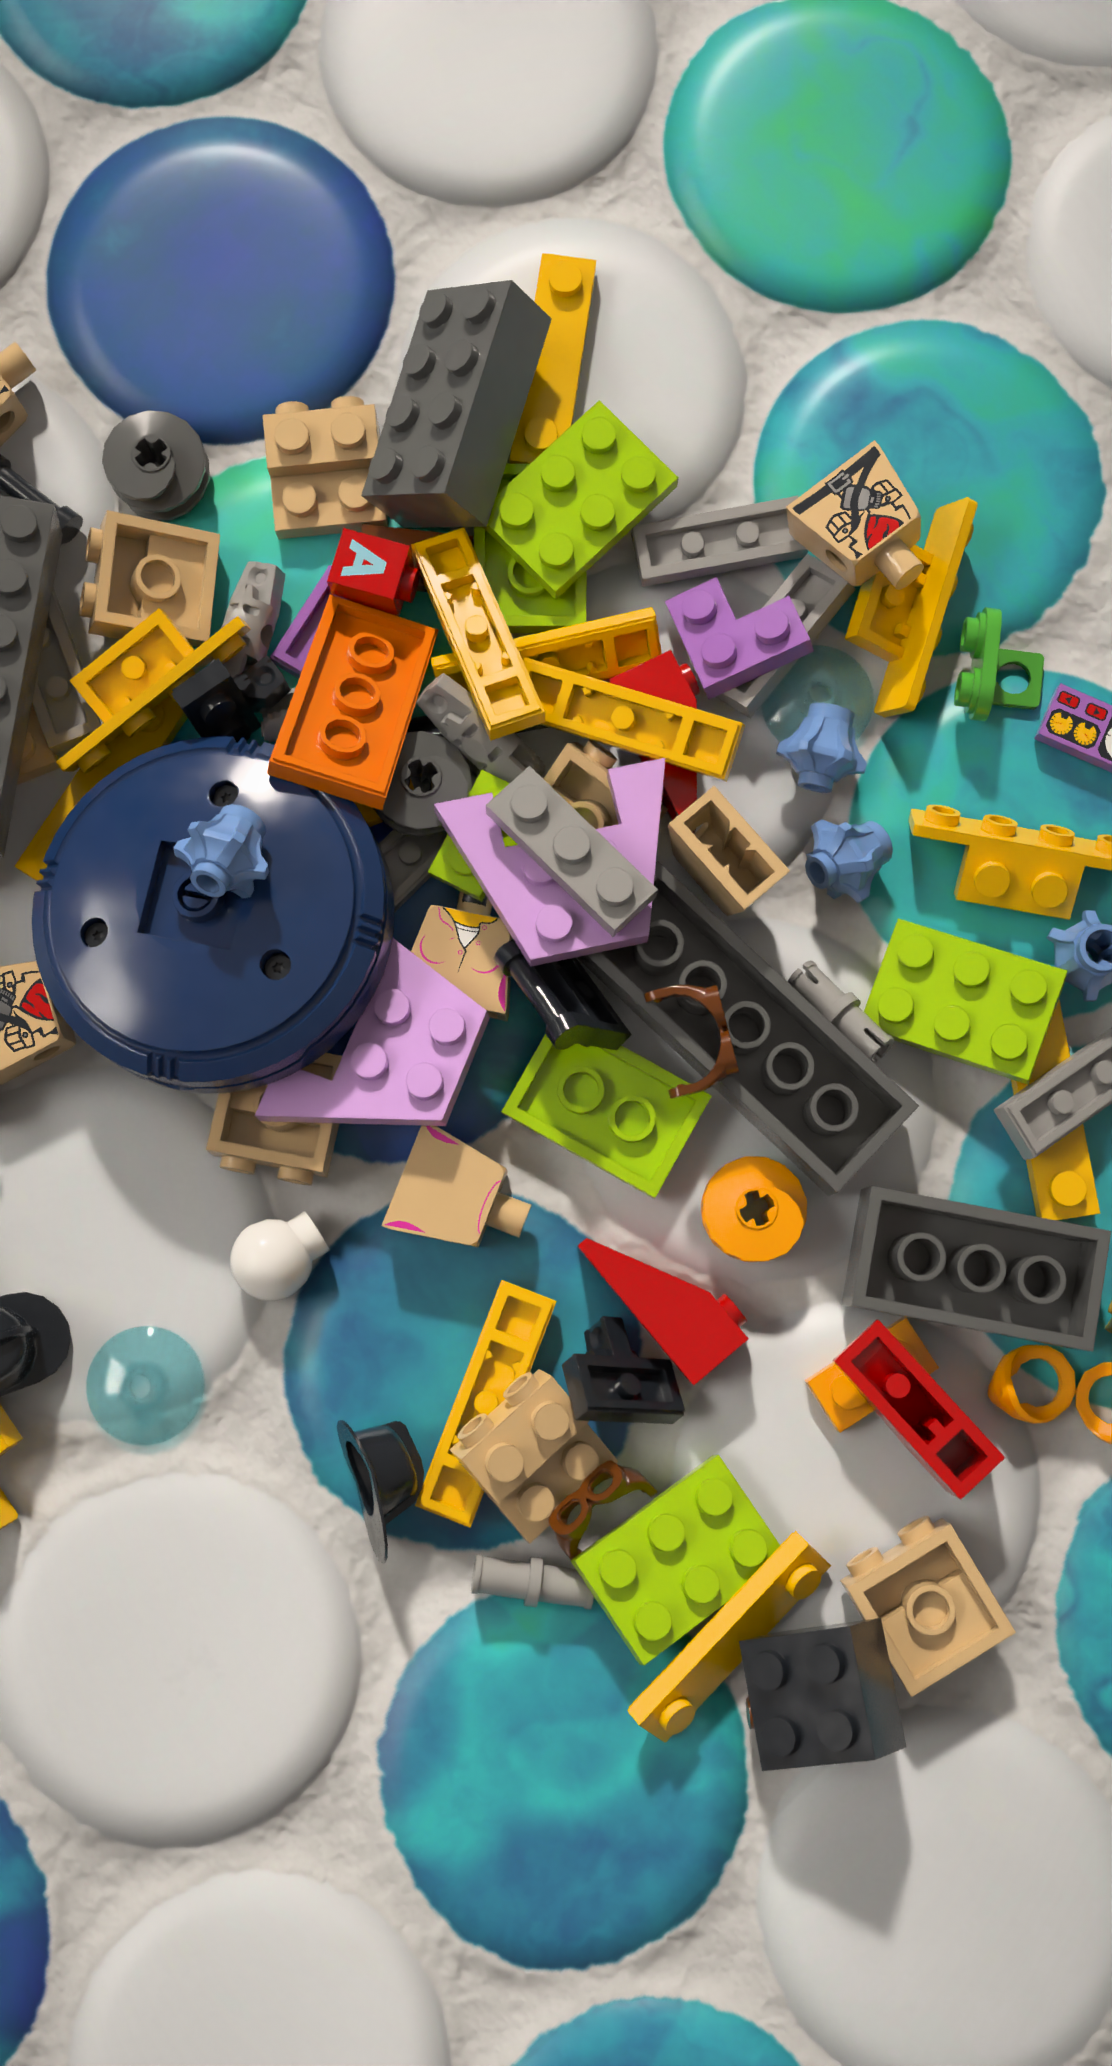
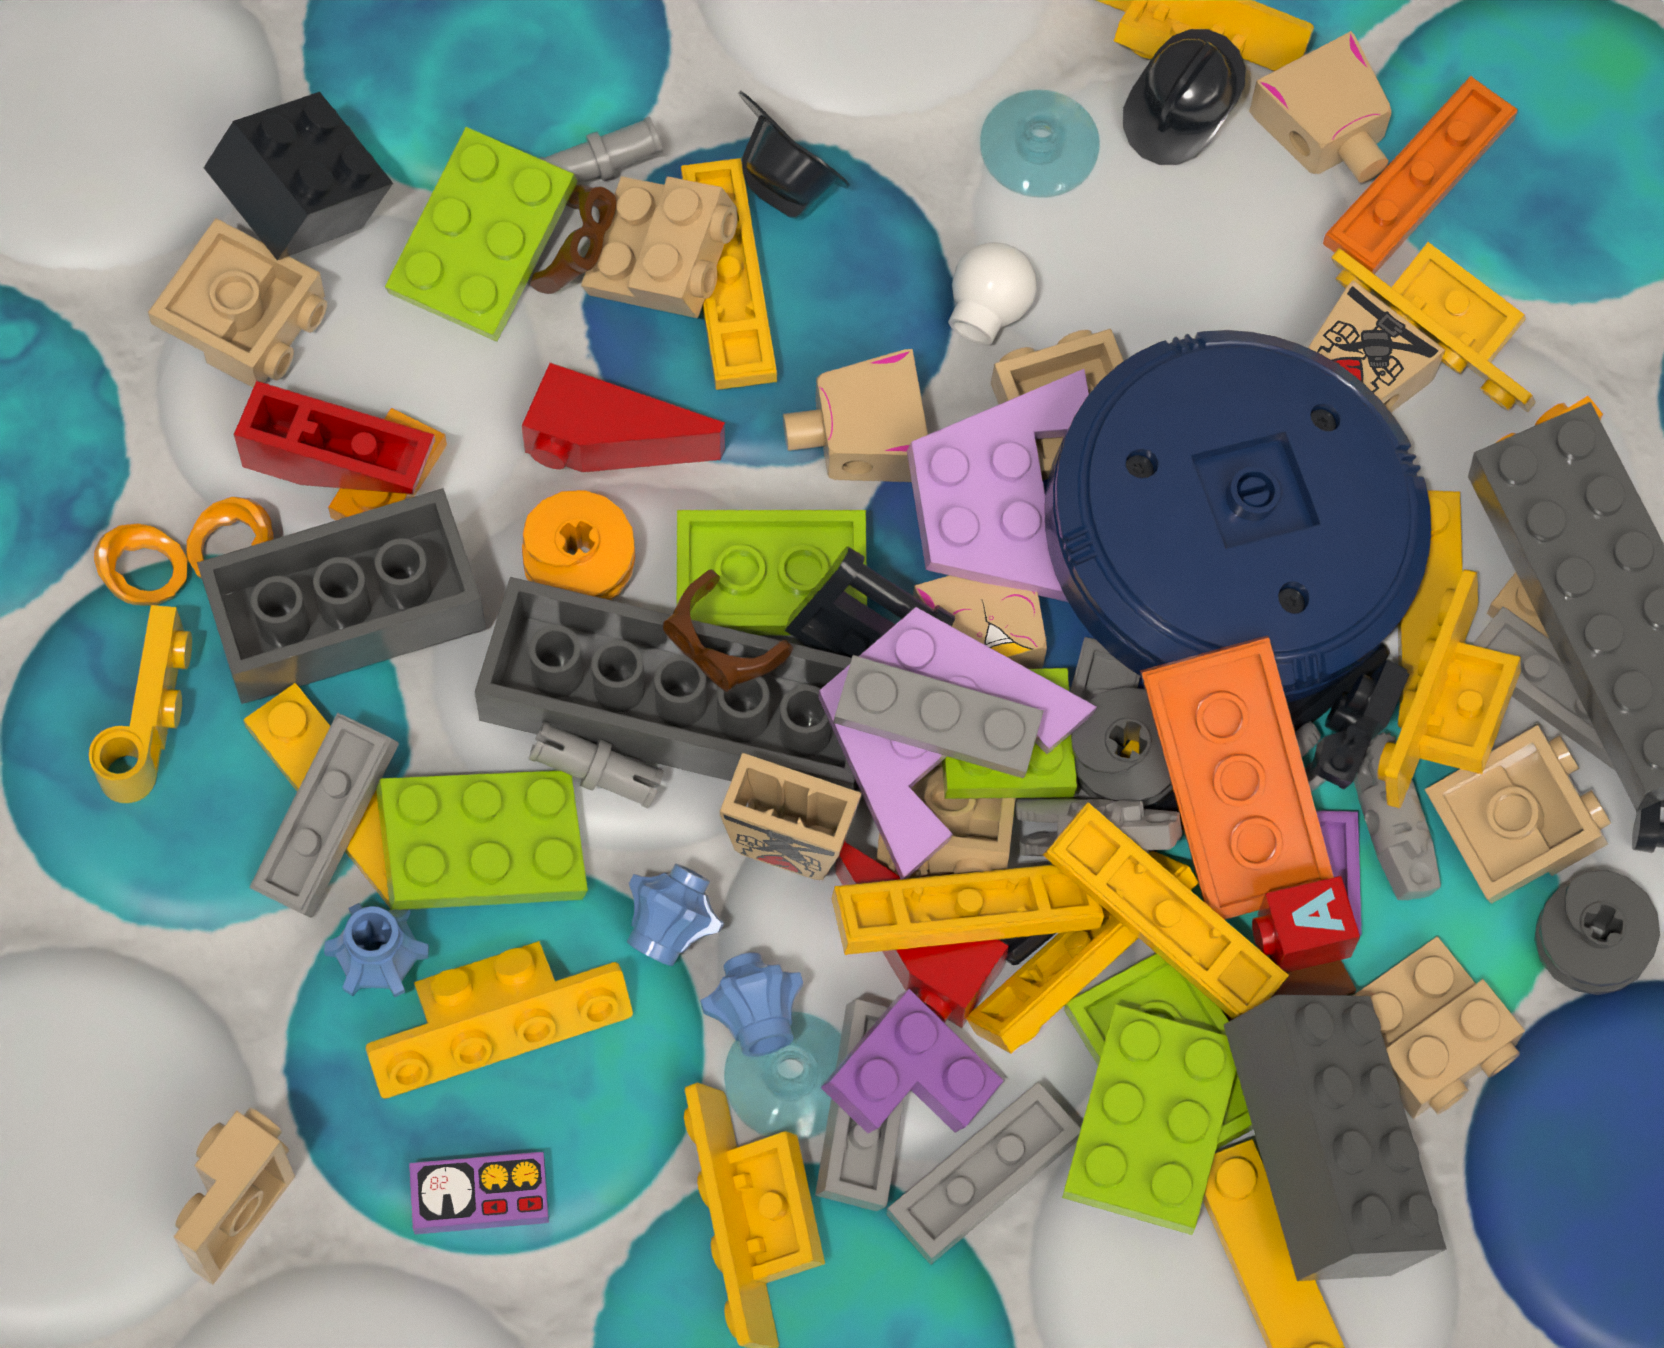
camera: 145 degrees right, 15 degrees down
medium blue rock [173,804,269,898] -> none
black hinge [562,1316,685,1424] -> none
yellow plate [627,1531,831,1743] -> none
tan torso [786,440,924,590] -> none
bright green bracket [954,607,1044,721] -> none

